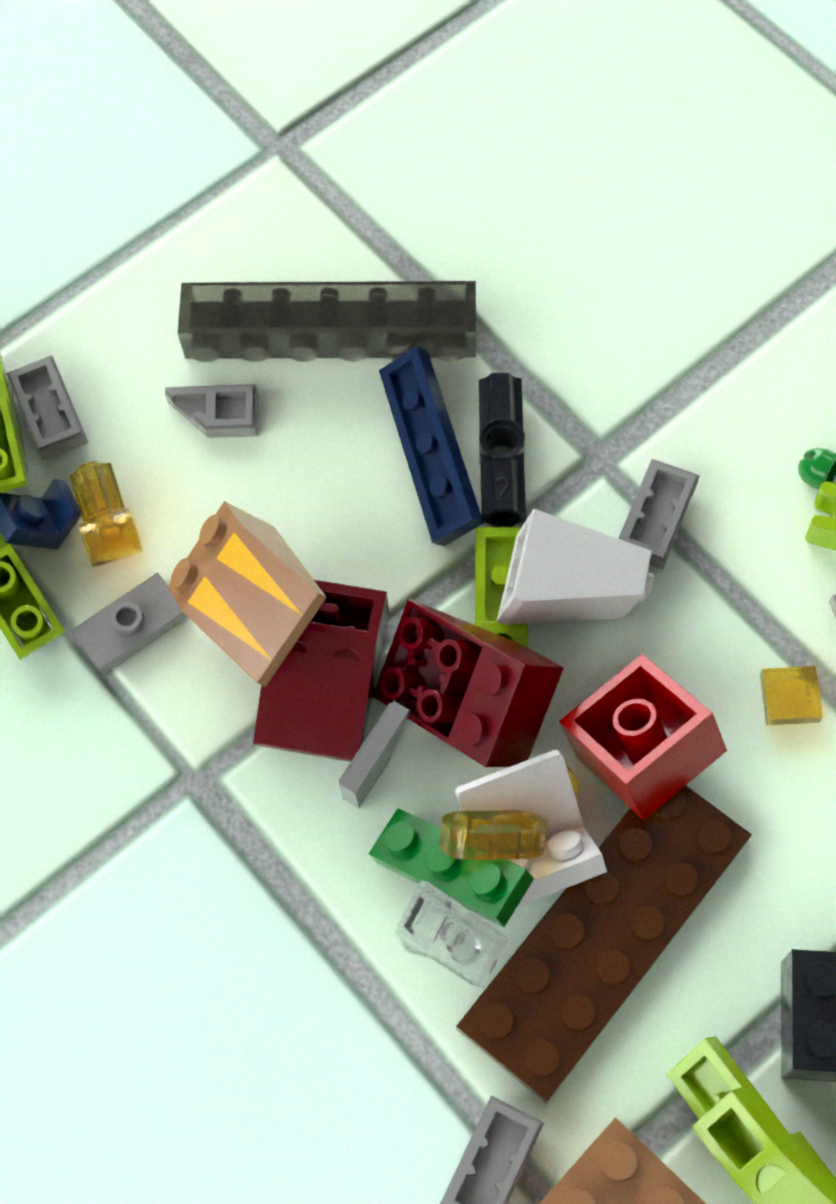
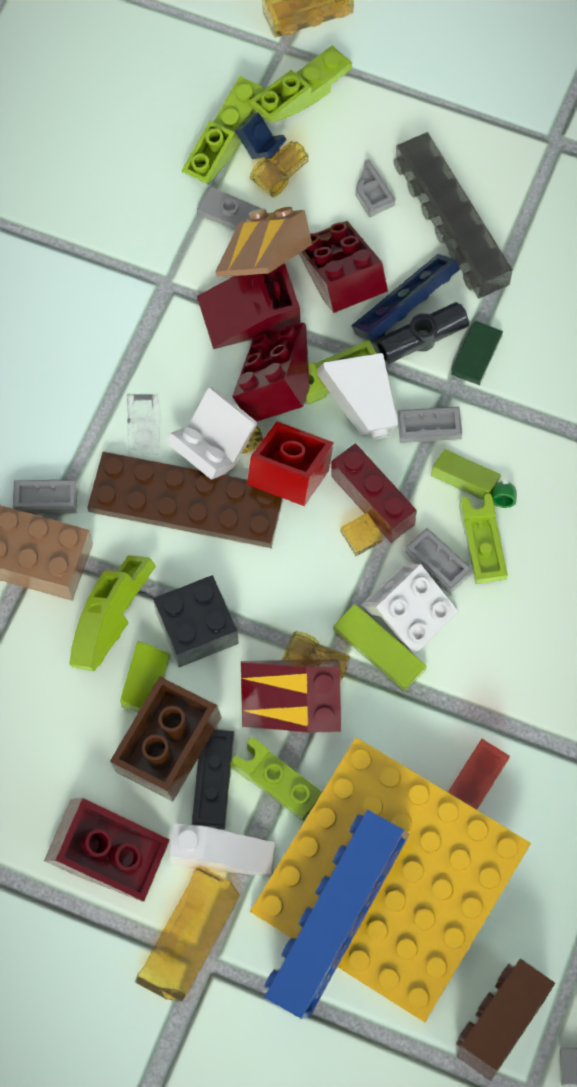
camera: 60 degrees right, 0 degrees up
light grey plate [6,355,88,461] -> none
light grey tile [338,701,410,809] -> none
green plate [368,808,534,928] -> none
clear yellow beam [439,810,548,860] -> none
none -> dark red slope [299,221,388,313]
none -> dark red brick [331,443,417,543]
none -> lime slope [431,449,501,500]
none -> dark green tile [451,320,503,386]

